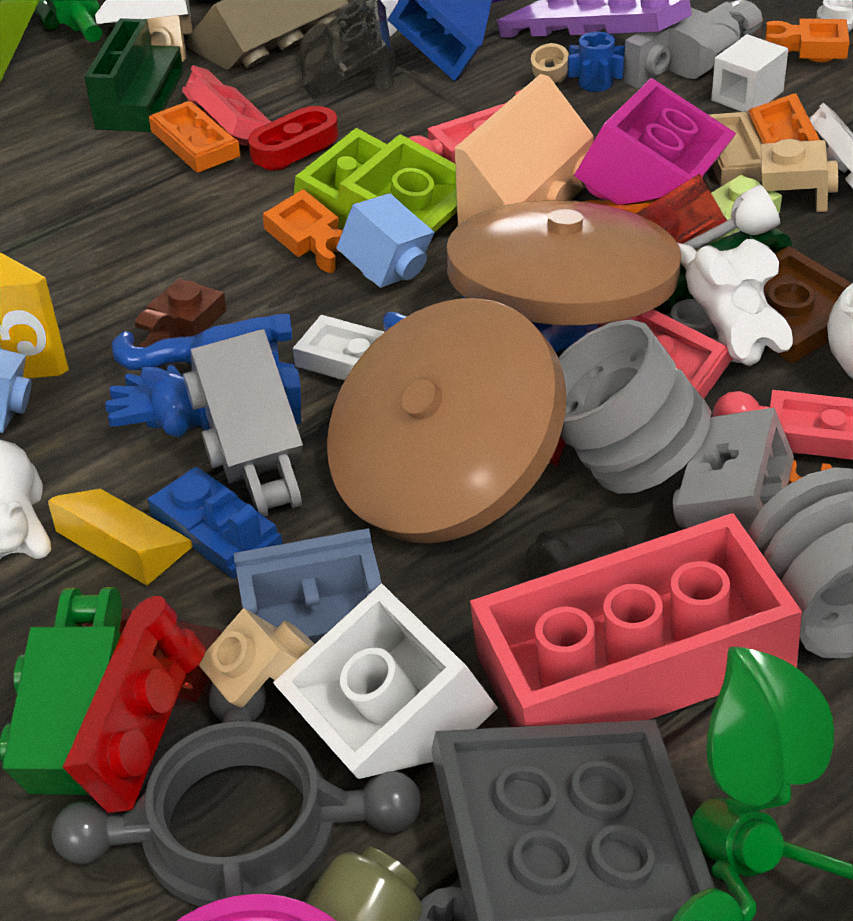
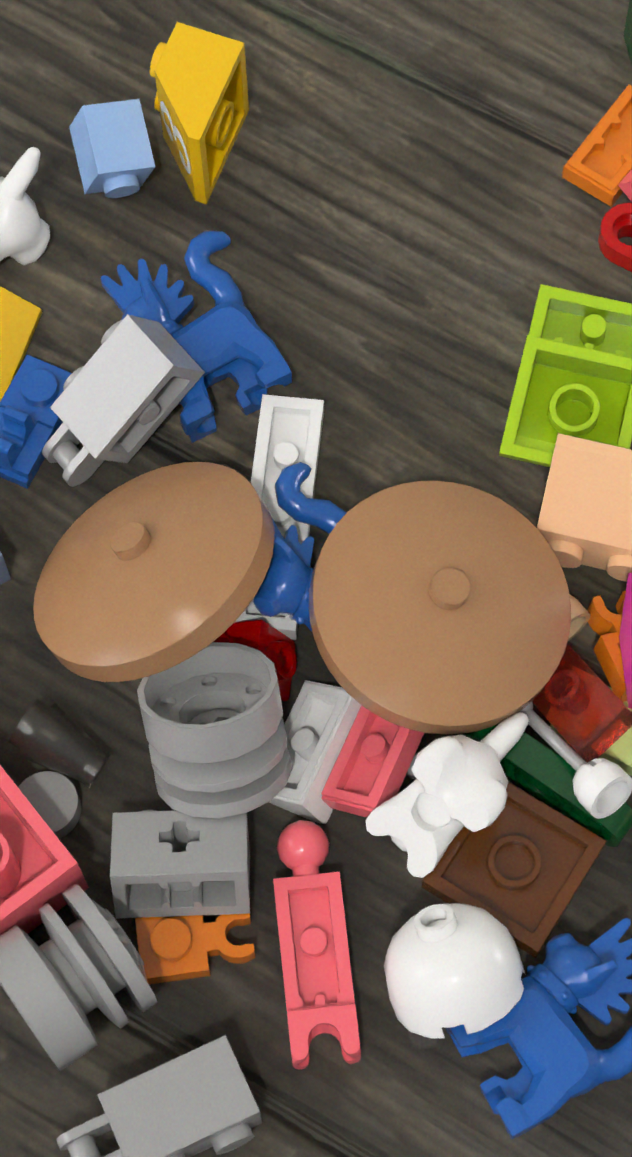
camera: 70 degrees right, 25 degrees up
copper plate [135,279,226,347] -> none
orange plate [263,189,343,274] -> none
light blue brick [336,193,435,288] -> none

